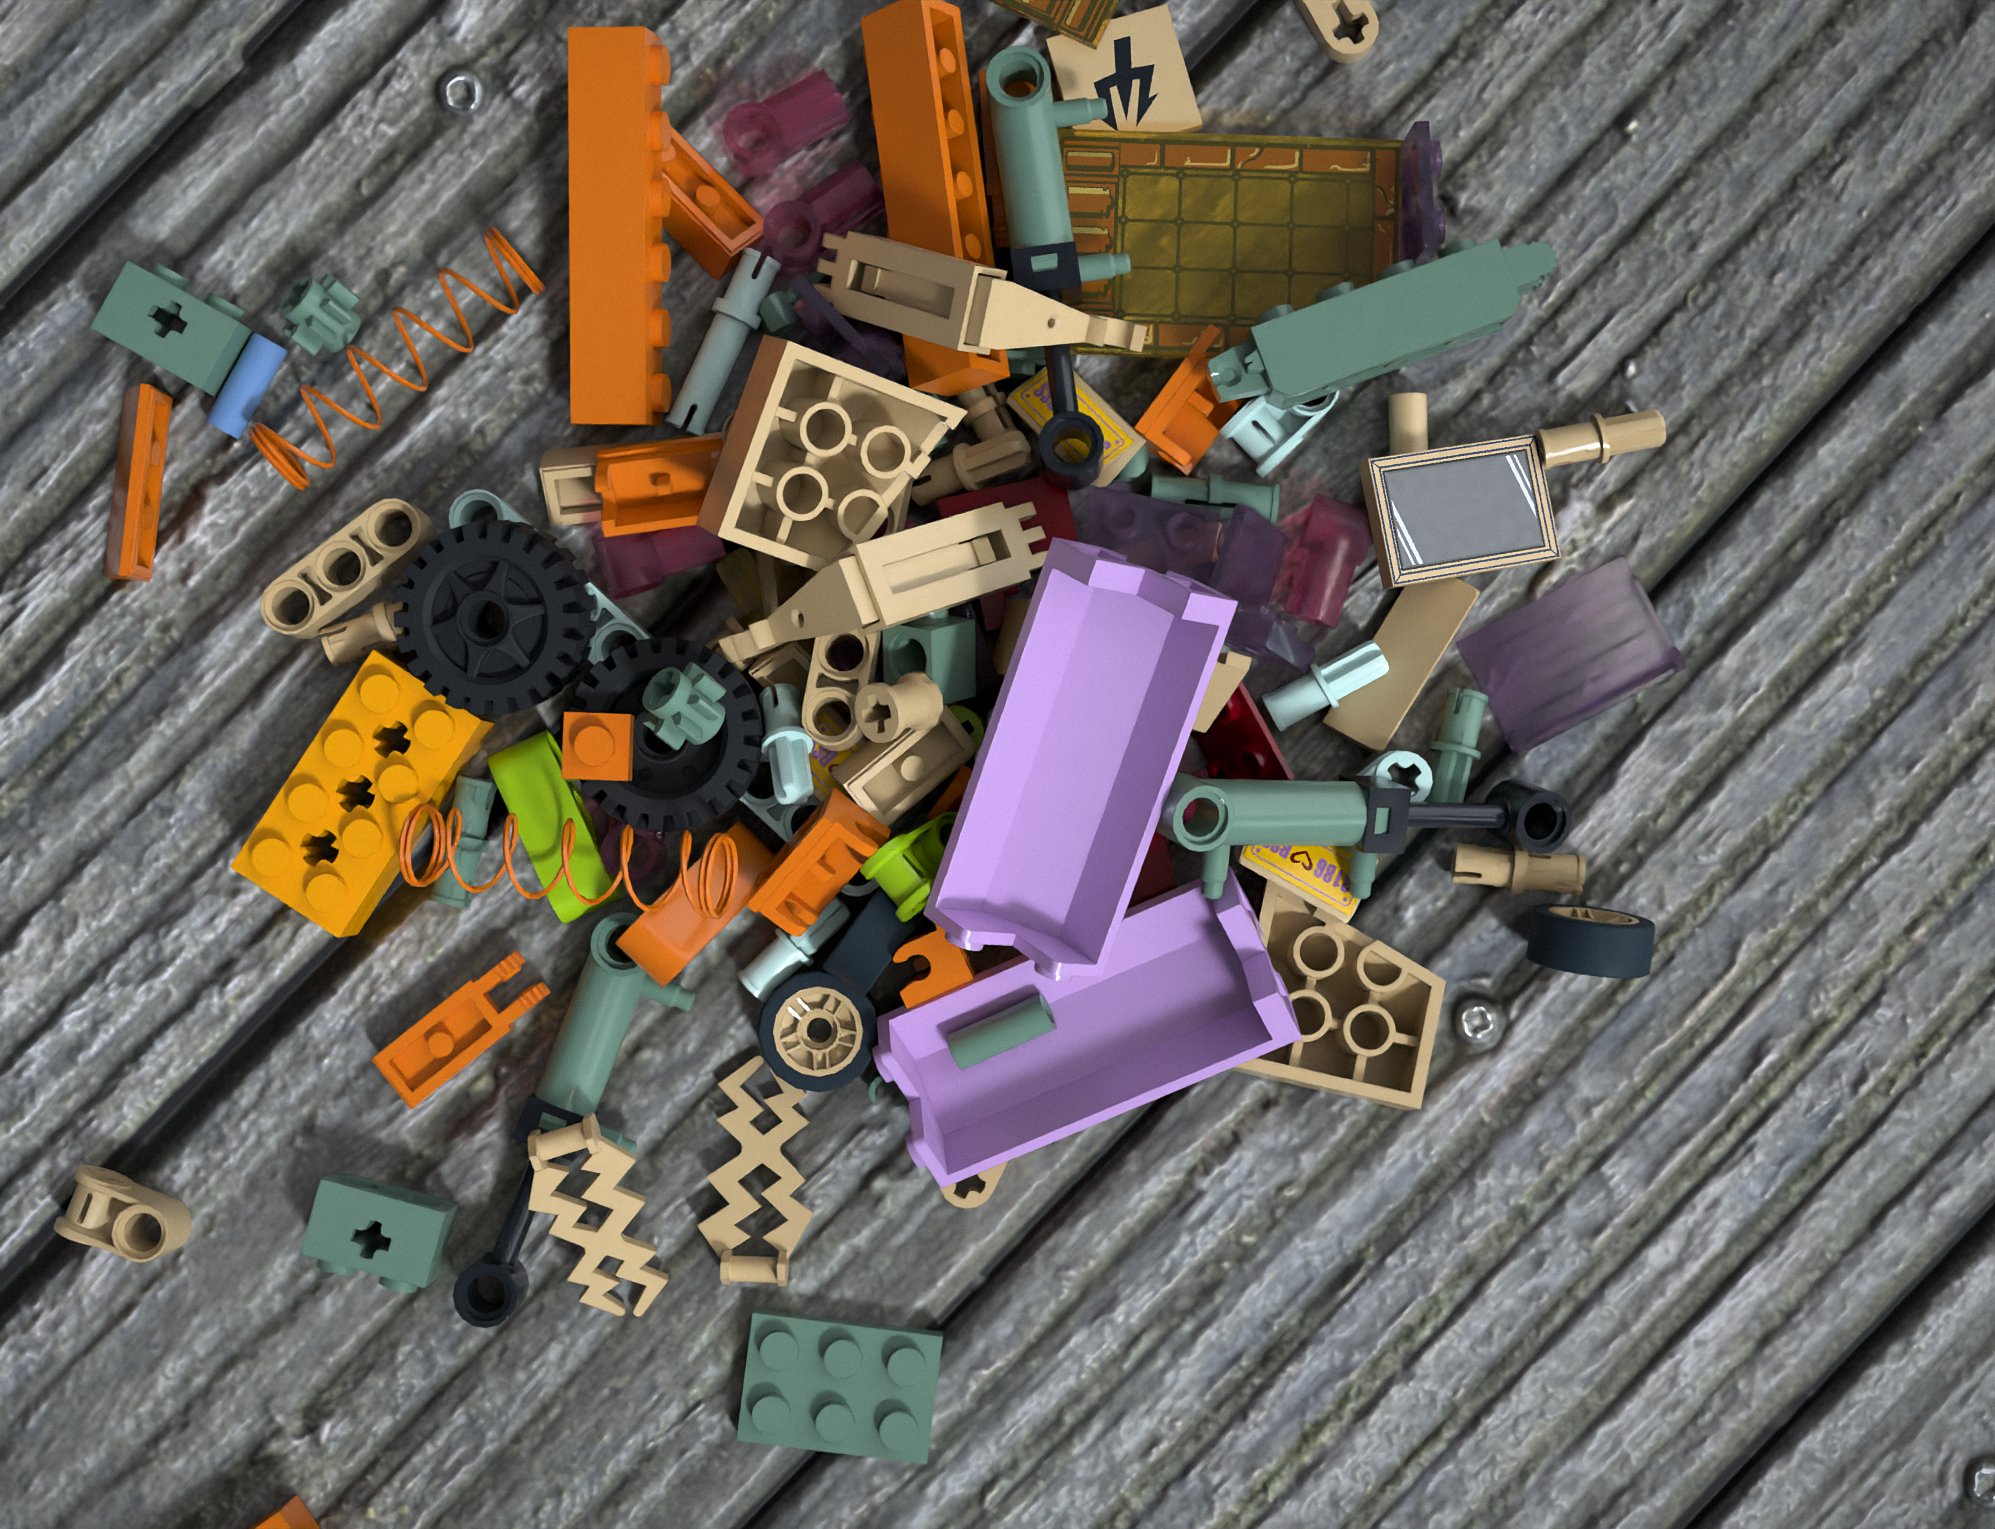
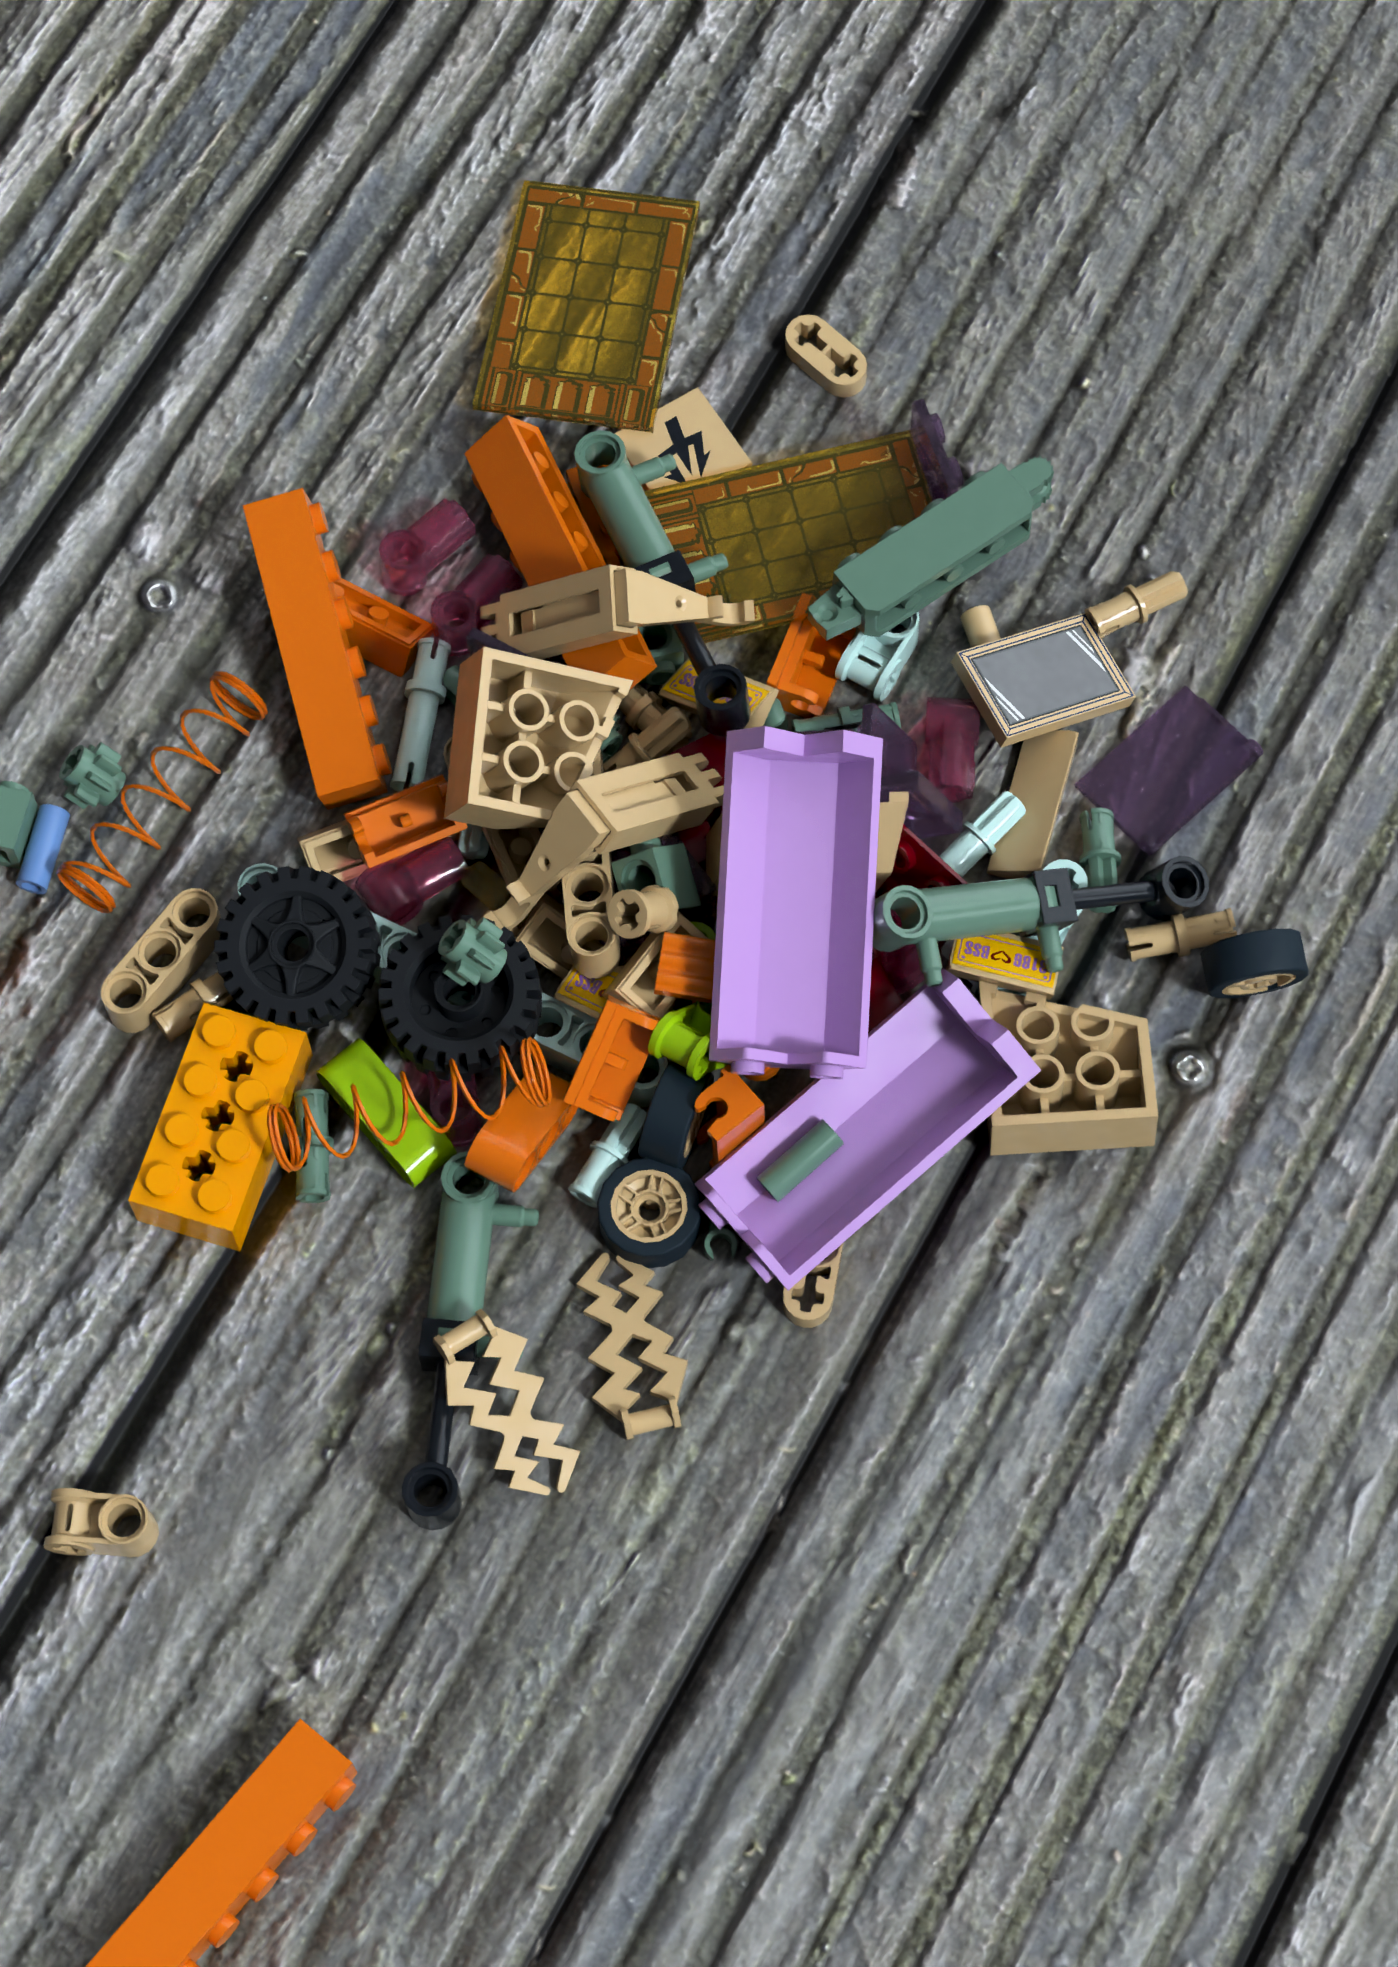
camera: 10 degrees left, 20 degrees down
sand green brick [300,1170,459,1293] -> none
orange hinge [371,950,551,1109] -> none
orange plate [561,712,634,781] -> none
sand green plate [736,1308,943,1464] -> none
light aqua axle [759,683,814,806] -> none
none -> orange piece [654,932,715,1004]

